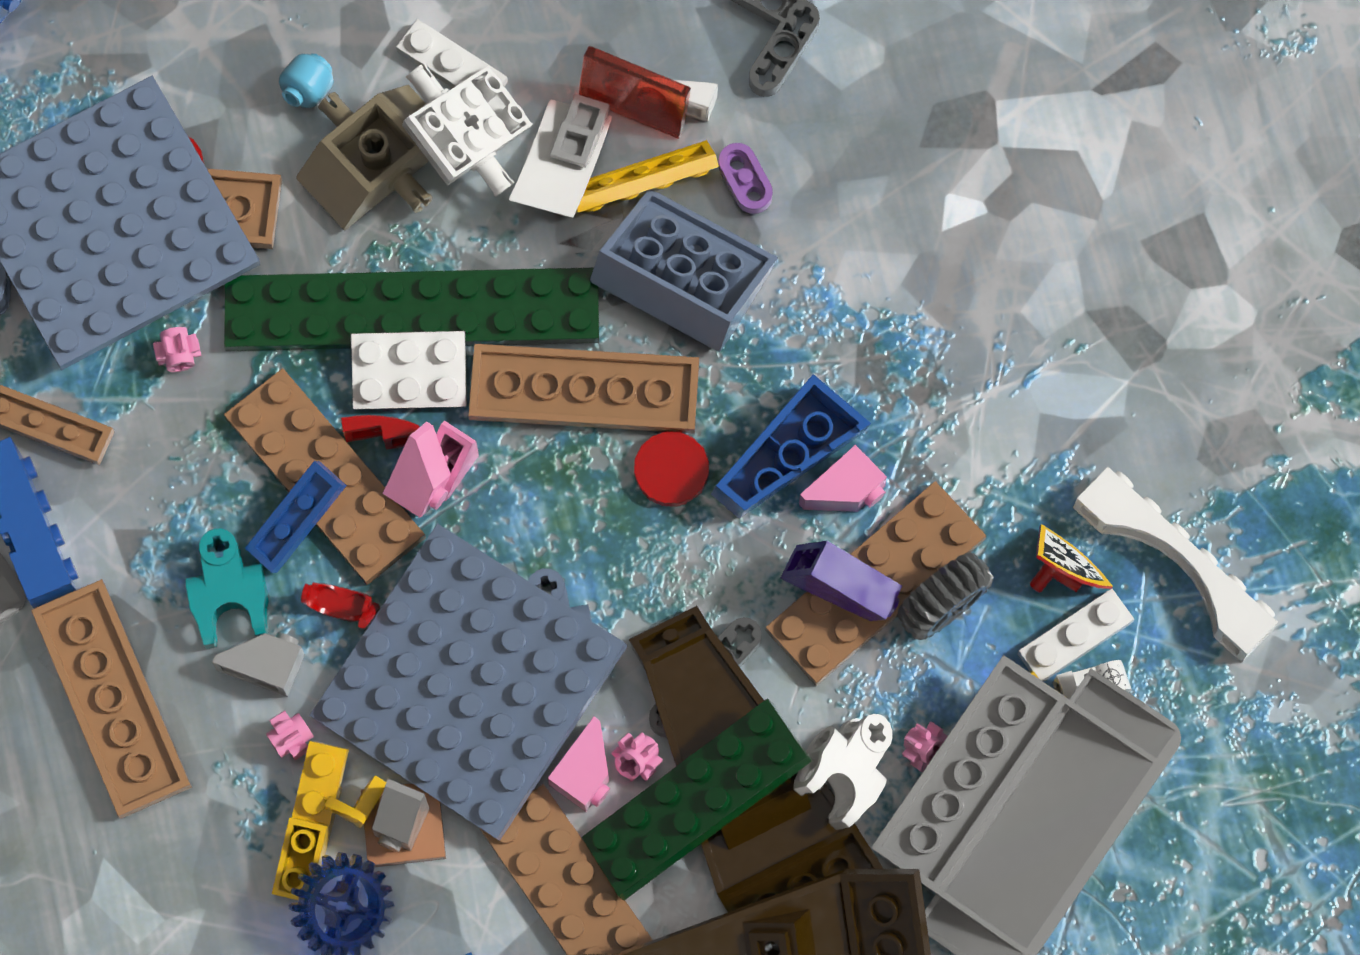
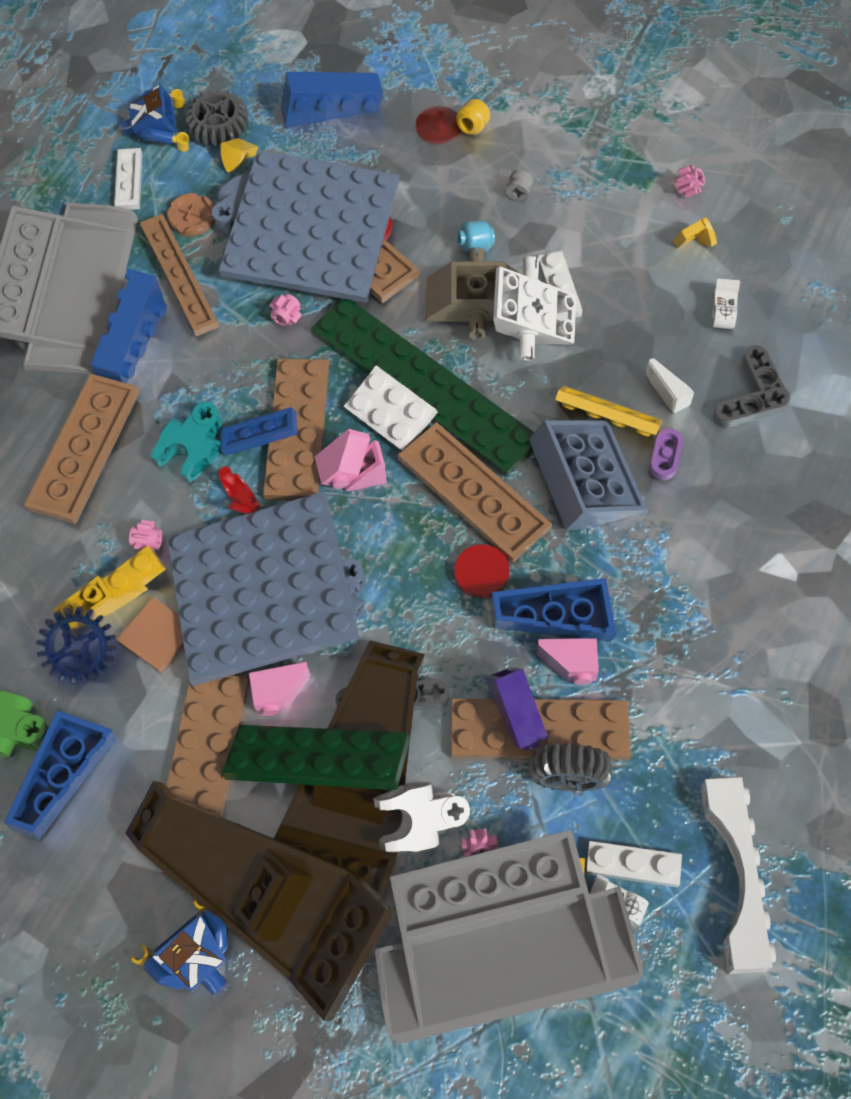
camera: 45 degrees right, 10 degrees down
light grey slope [212,632,305,697] -> none
yellow tile [324,776,387,828] -> none
red slope [341,415,420,450] -> none
light grey slope [372,779,430,852] -> none
white sticker [509,99,612,217] -> none
light grey slope [550,94,610,168] -> none
clear red tile [579,46,691,139] -> none
bright pink gear [612,732,663,781] -> none
shield [1030,524,1113,592] -> none

